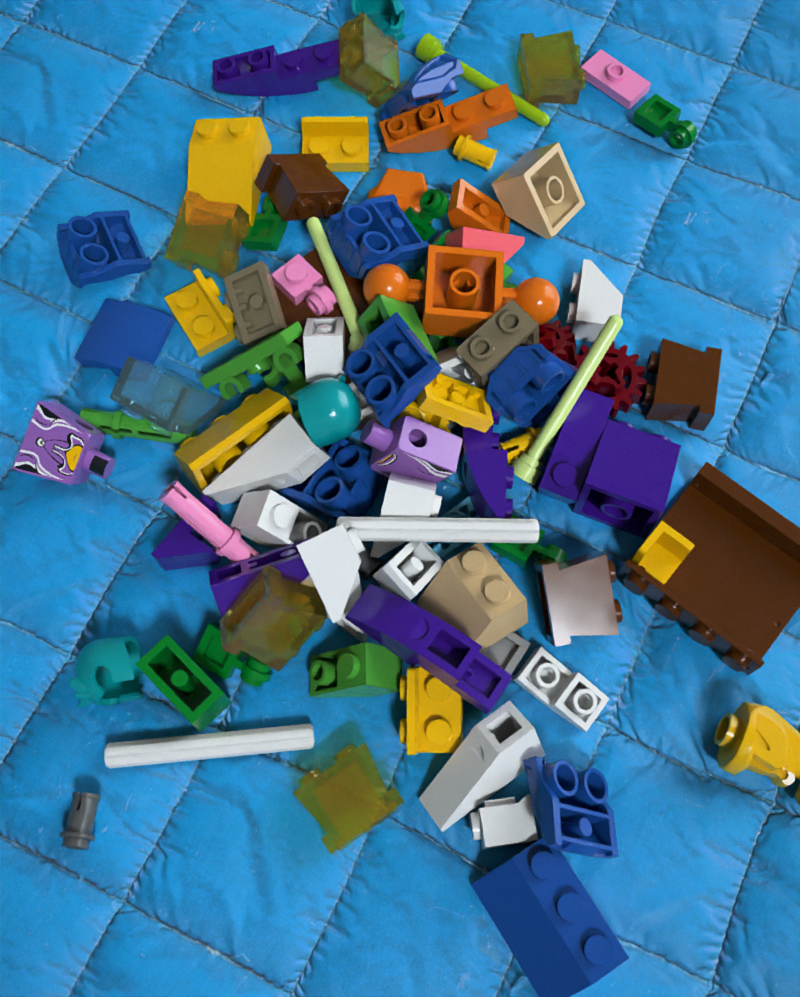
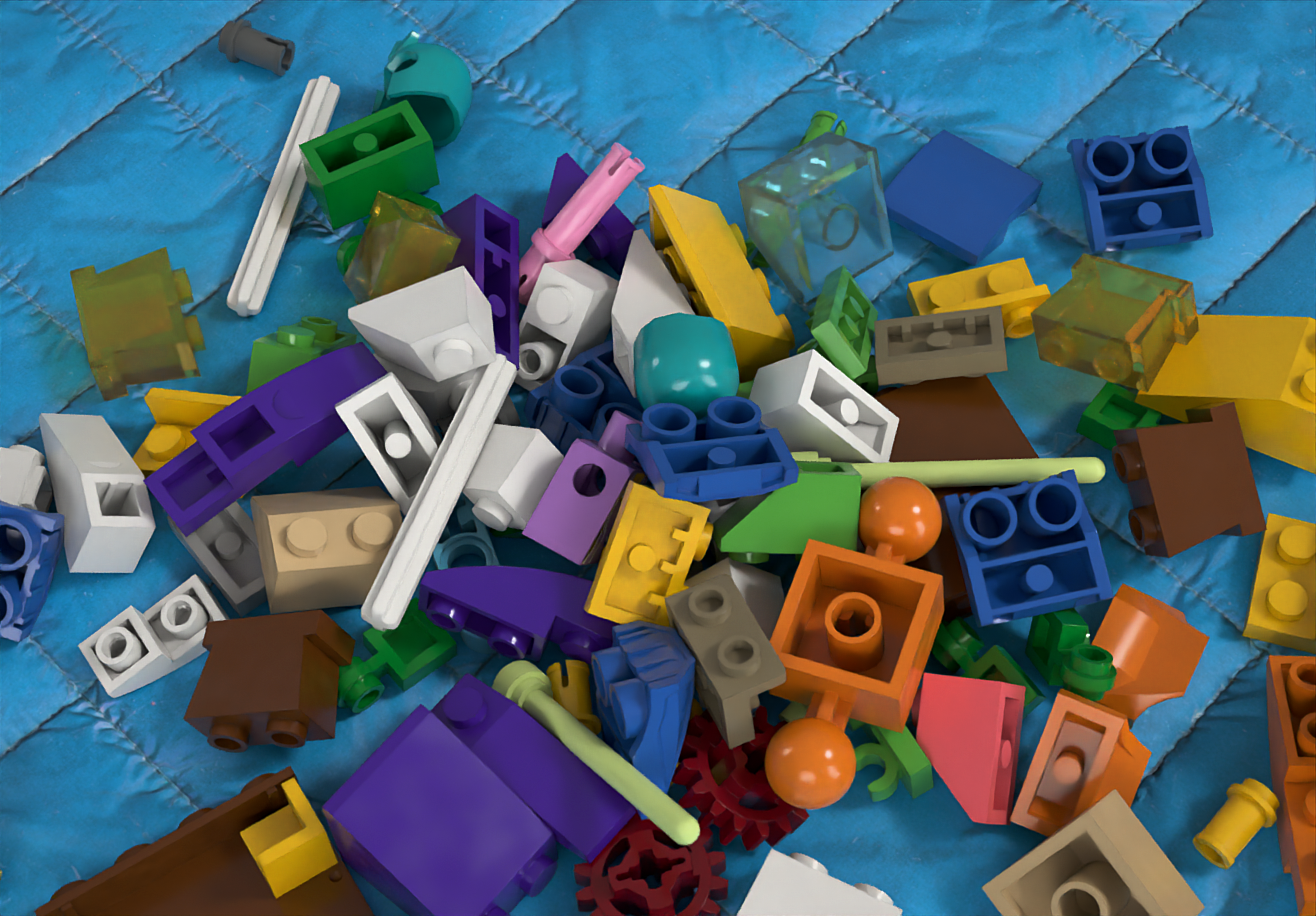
camera: 110 degrees right, 10 degrees down
medium lavender torso [12,401,115,485] -> none
bright pink plate [271,254,337,316] -> none

